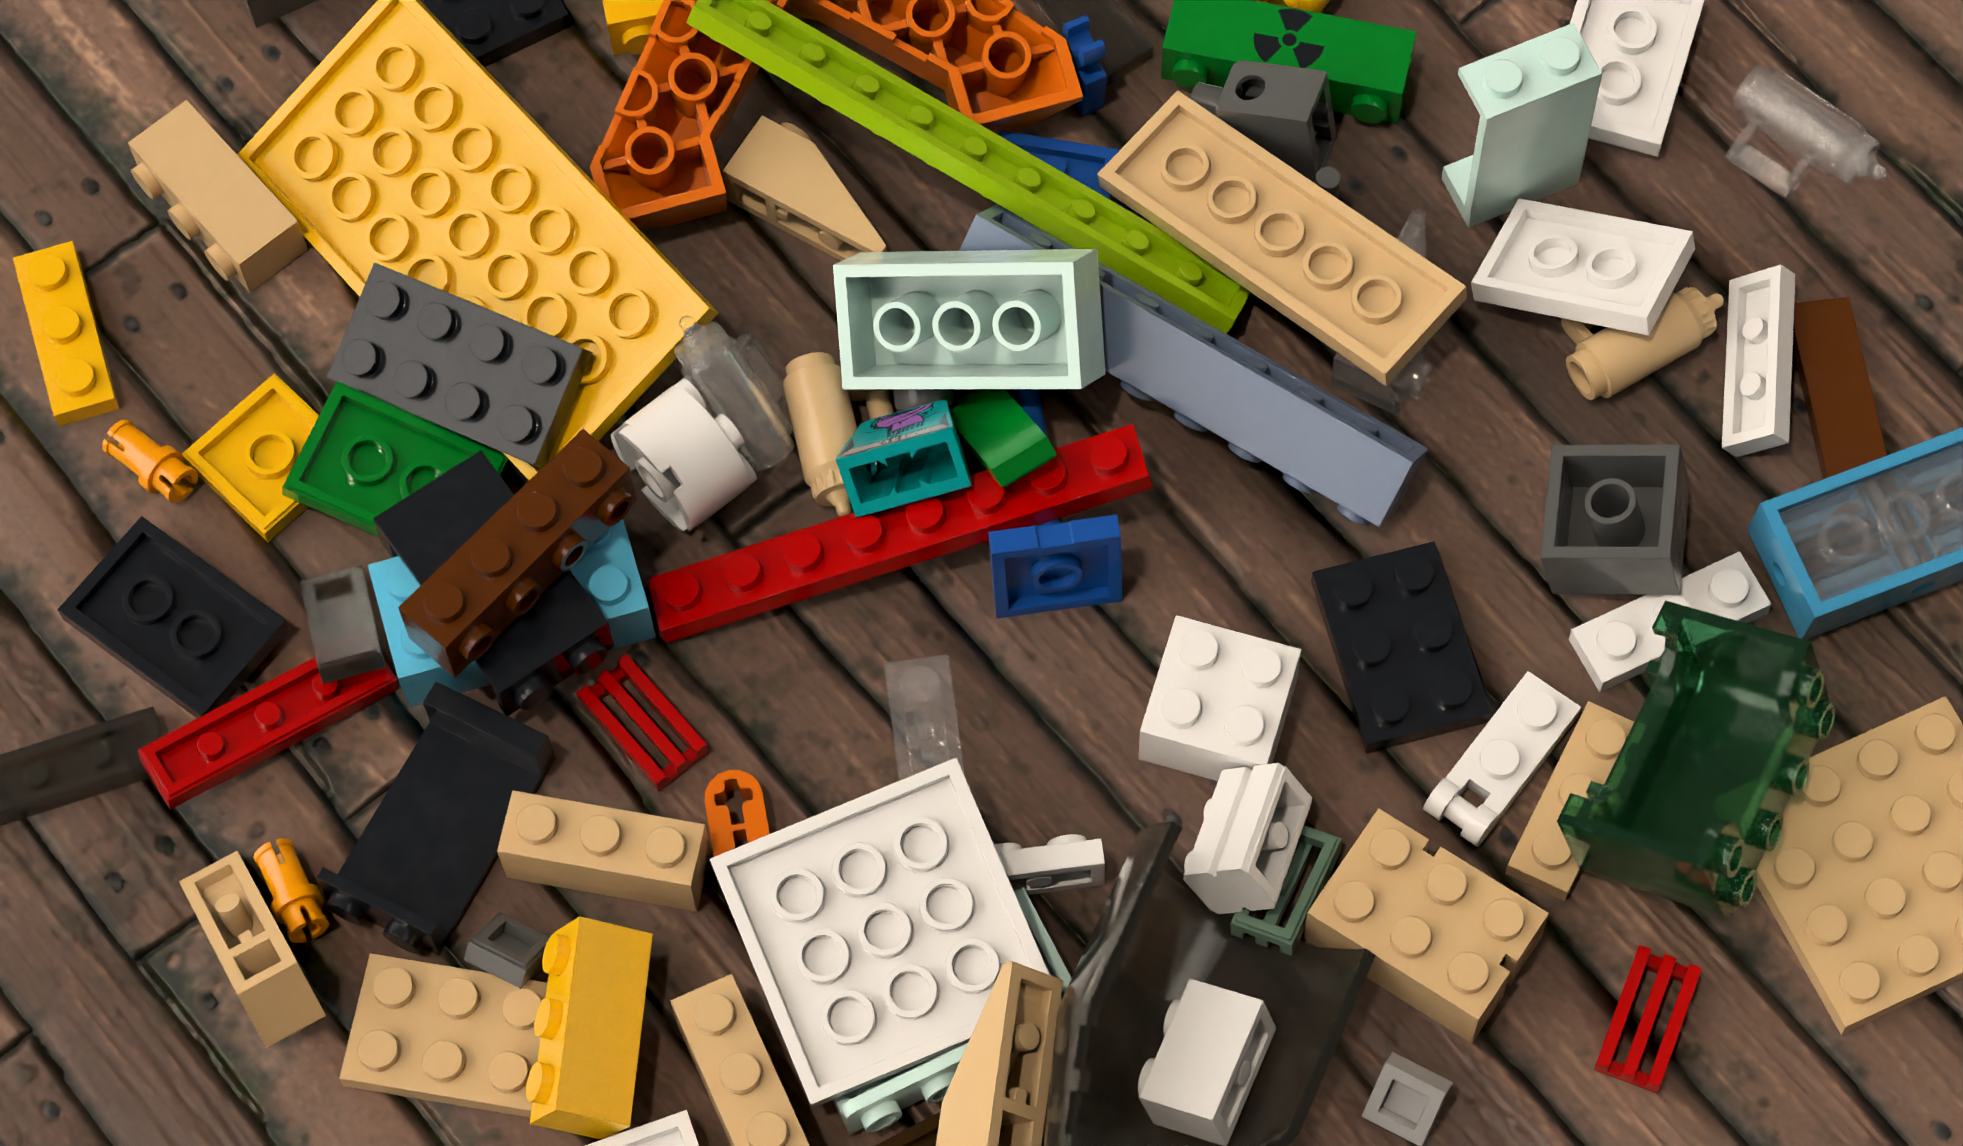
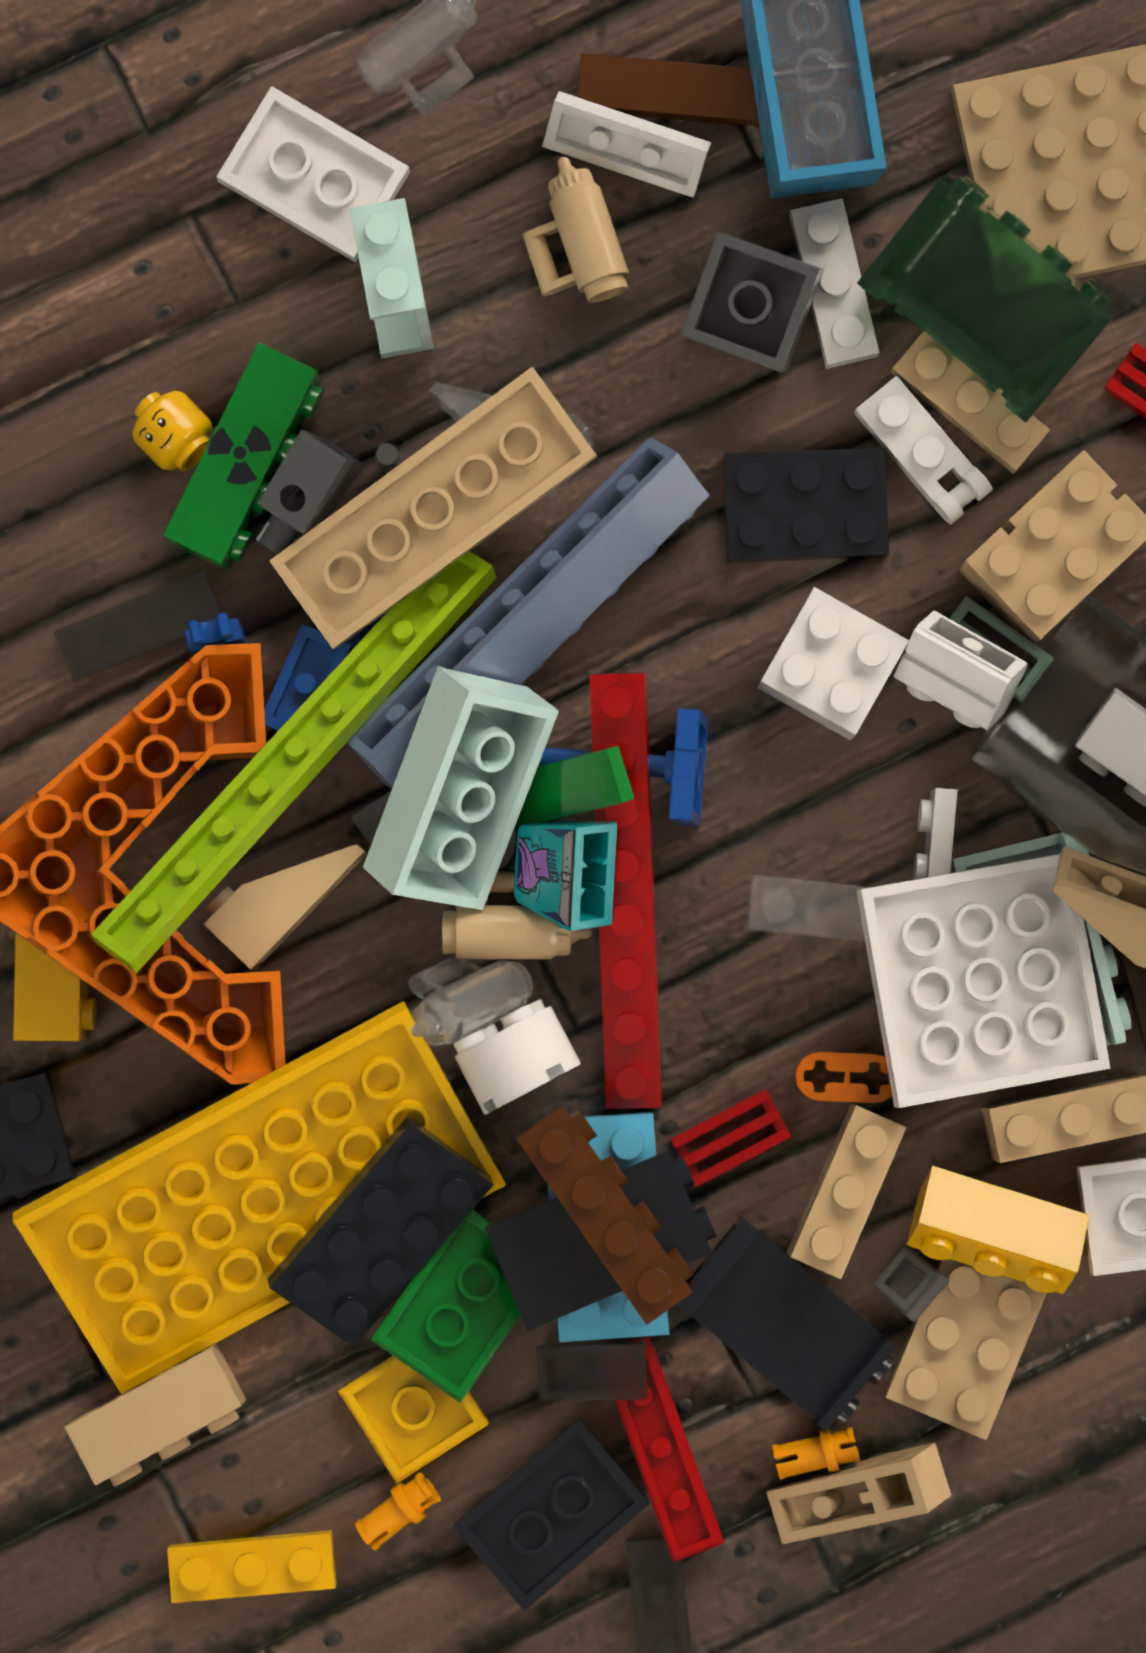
camera: 80 degrees left, 20 degrees up
white plate [1471,198,1695,336] -> none

